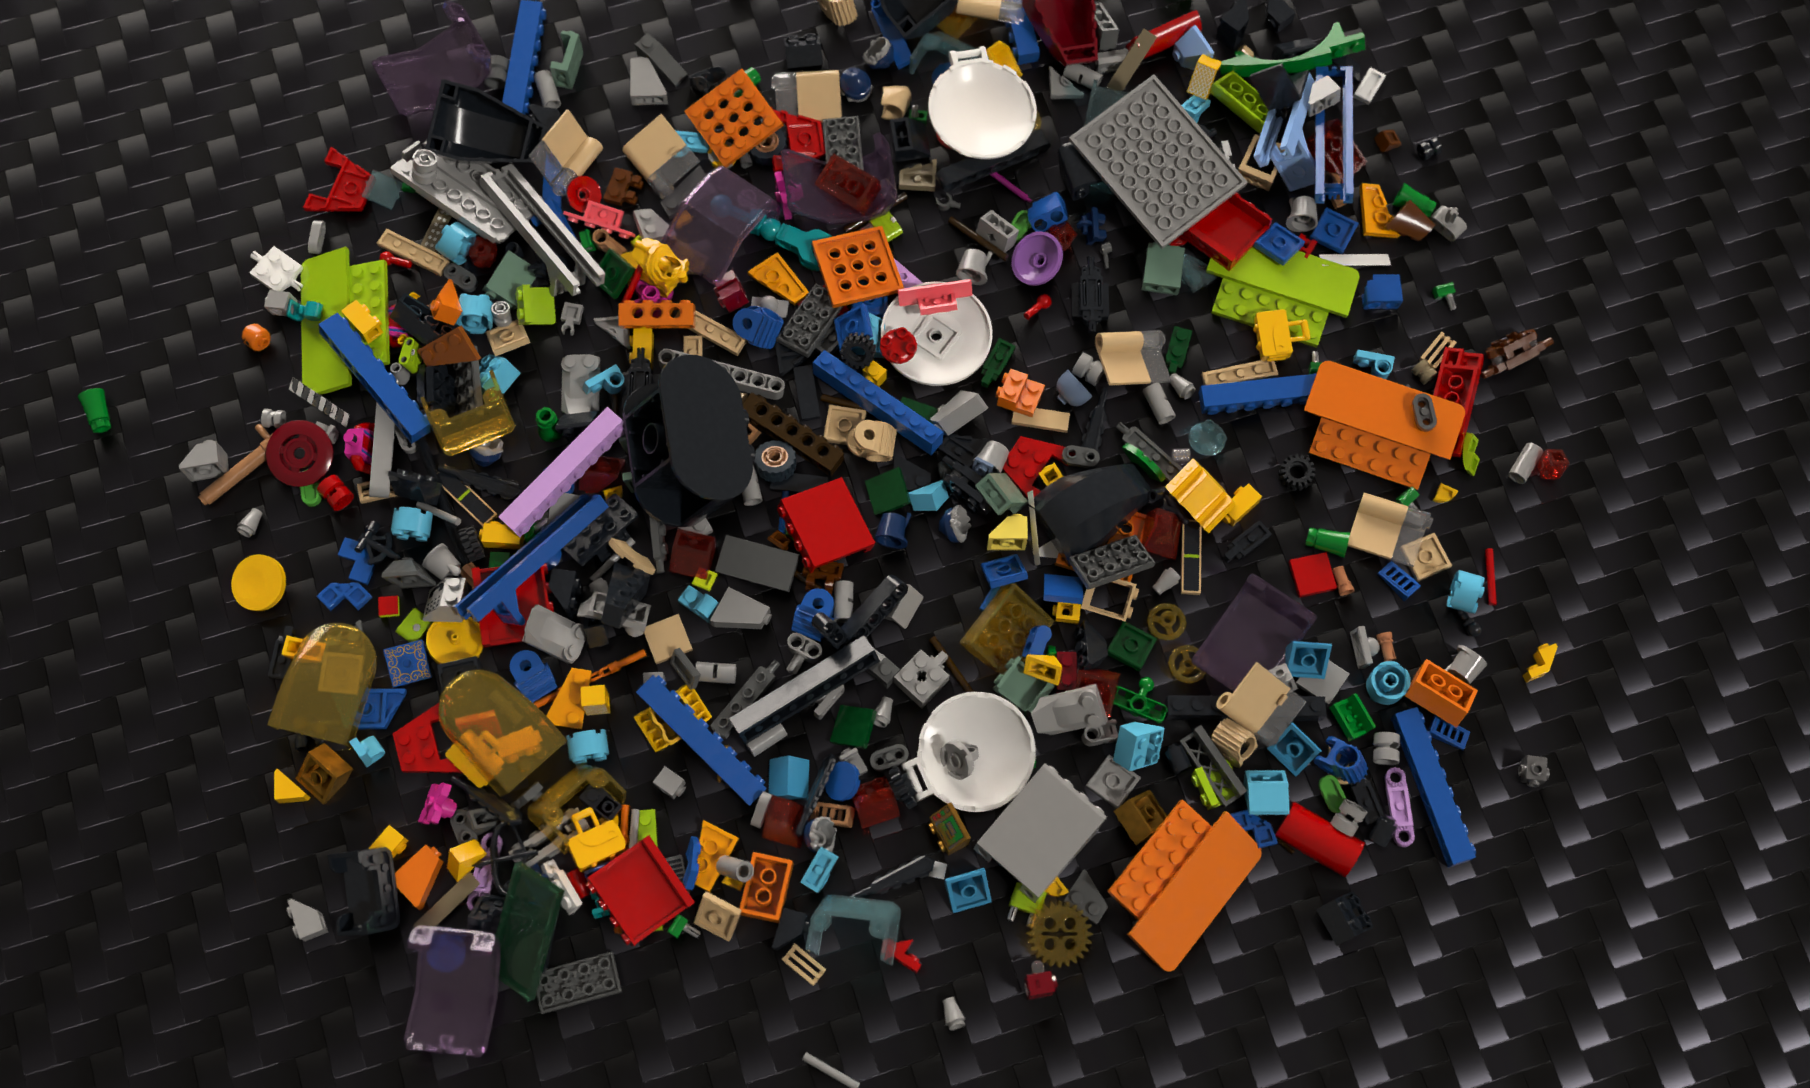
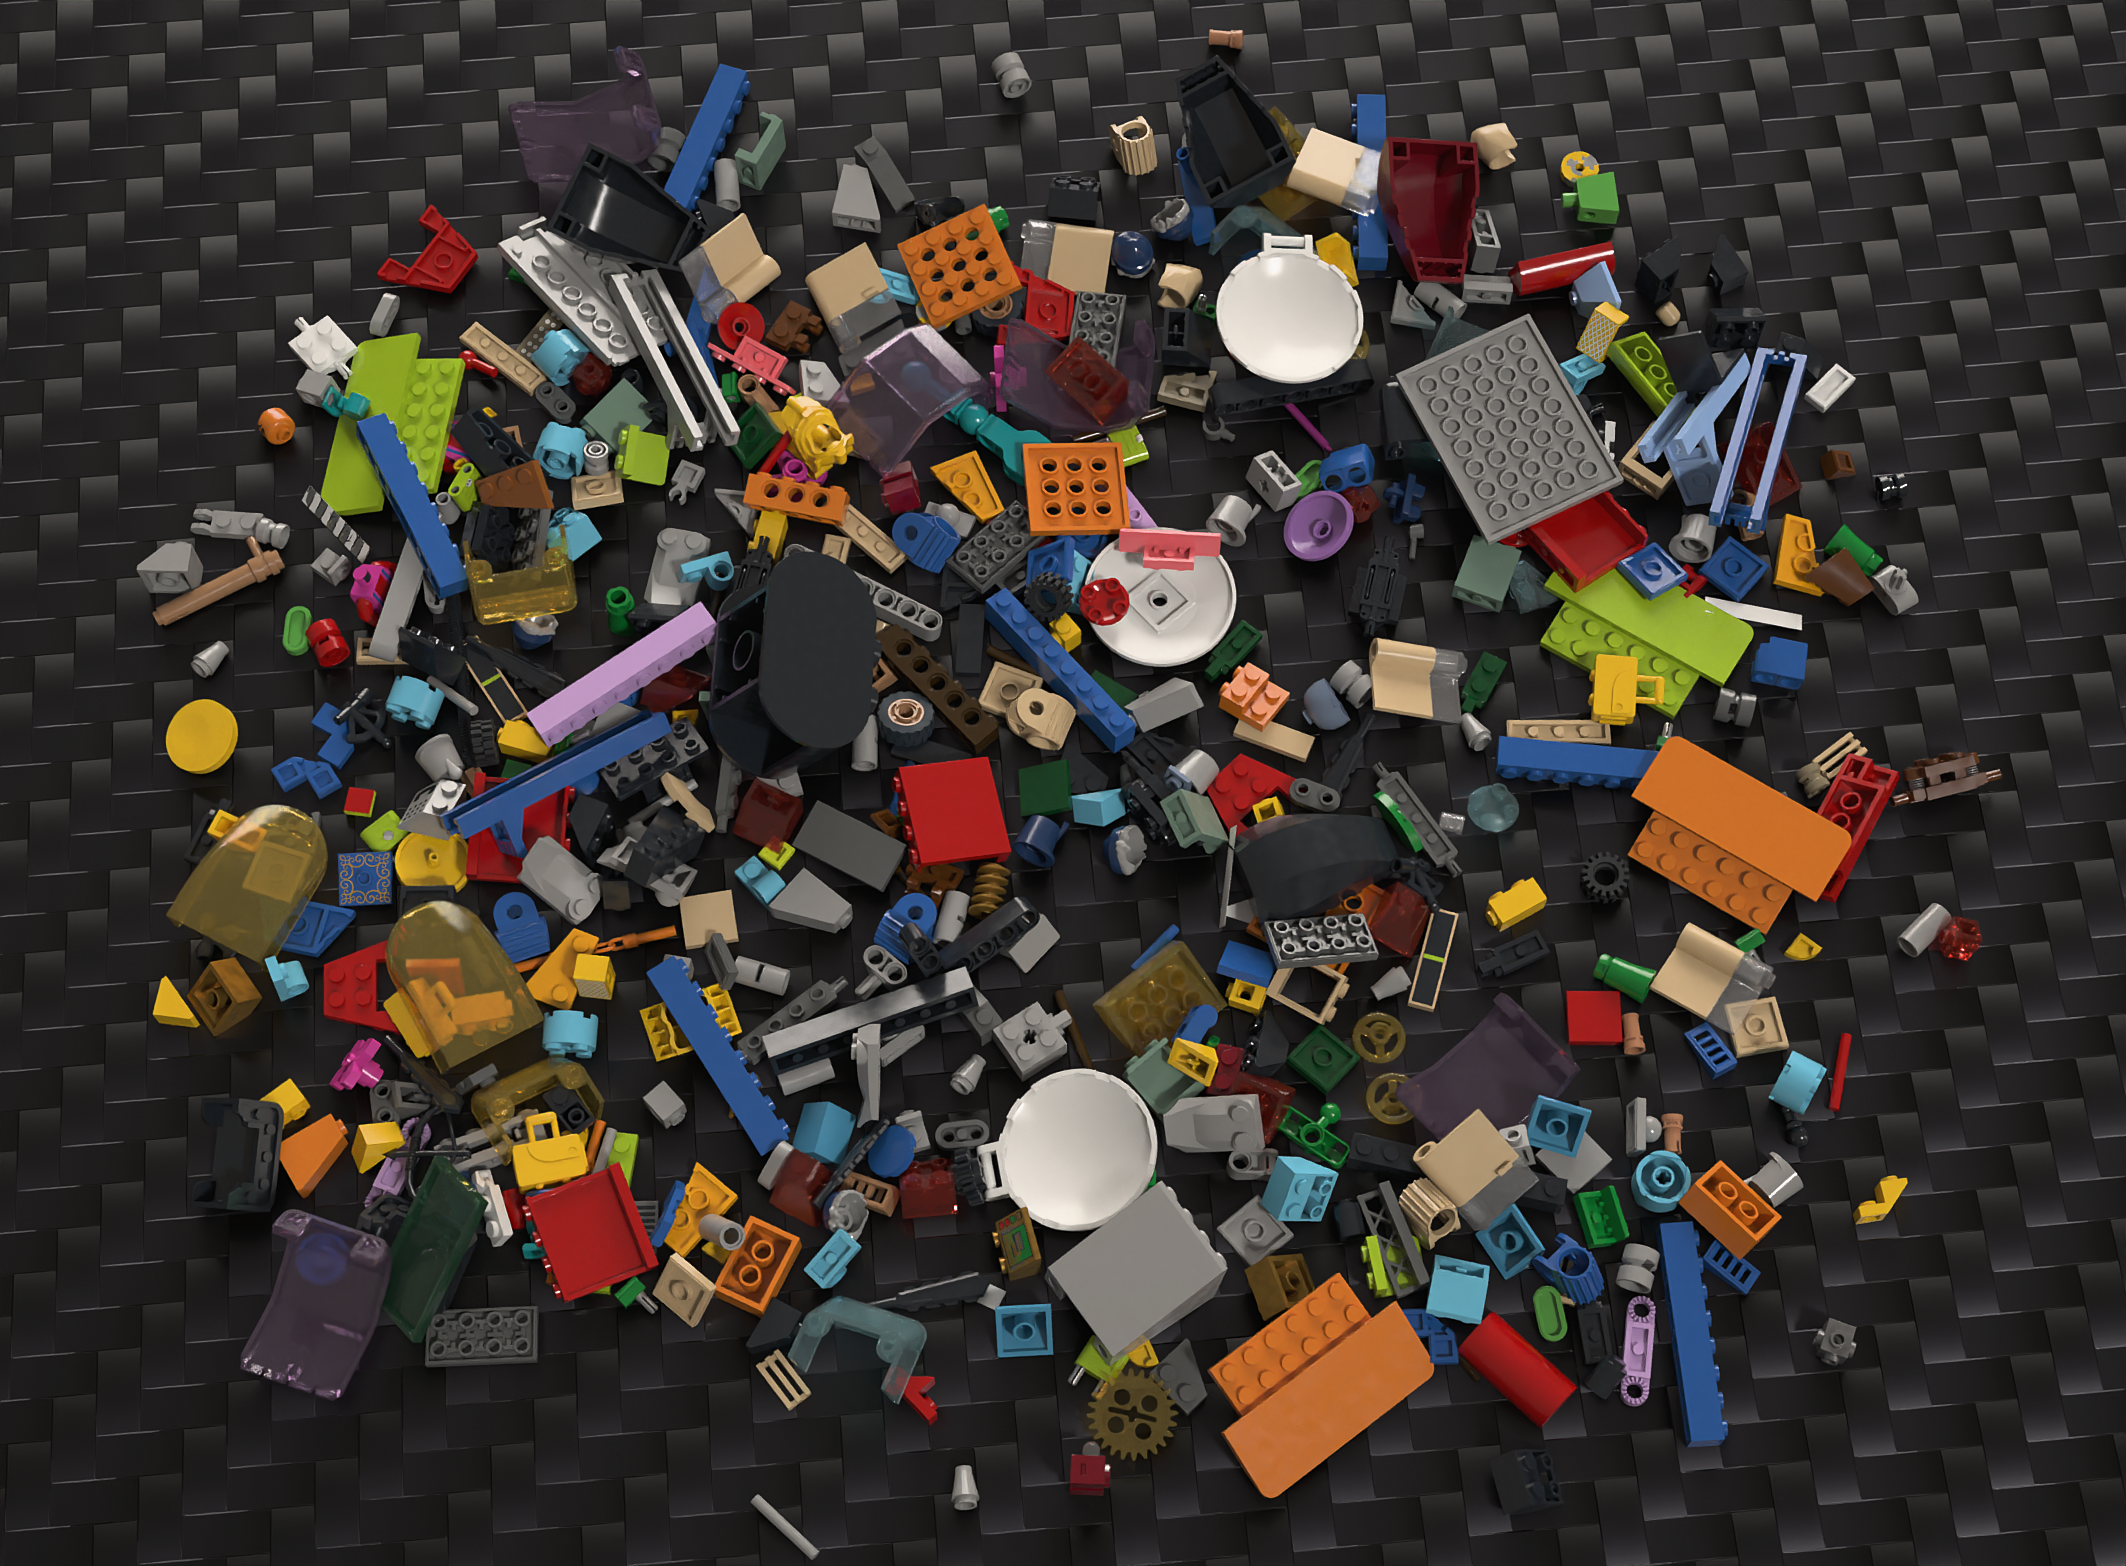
camera: 15 degrees right, 5 degrees down
green plant [77,388,111,433] -> none
dark red piece [266,420,334,487] -> none
light grey slope [287,899,328,941] -> none
yellow brick [341,300,383,344] -> none
clear light blue piece [362,170,403,210] -> none
dark grey slope [382,557,436,588] -> none
light grey wheel [412,149,437,185] -> none
dark tan sticker [413,871,480,938] -> none
orange slope [430,279,462,326] -> none
dark green tile [830,705,877,749] -> none
light grey tile [940,740,979,780] -> none
dark brown bar [948,217,1009,261] -> none
blue tile [980,554,1028,589] -> none
light yellow slope [987,514,1028,550] -> none
red bar [1024,294,1052,319] -> none
dark tan sticker [1107,29,1157,96] -> none
light grey pin [1143,383,1176,424] -> none
yellow slope [1165,458,1237,533] -> none
green slope [1220,22,1365,77] -> none
slope [1308,75,1341,117] -> none
light grey wheel [1330,799,1368,837] -> none
medium azure plate [1353,350,1395,379] -> none
dark grey plate [1412,393,1437,432] -> none
green piece [1432,282,1456,310] -> none
lime slope [1463,432,1480,476] -> none
none -> light grey hinge [190,509,265,539]
none -> light grey slope [851,1024,880,1128]
none -> pearl gold piece [968,862,1010,920]
none -> dark grey wheel [1713,687,1757,728]

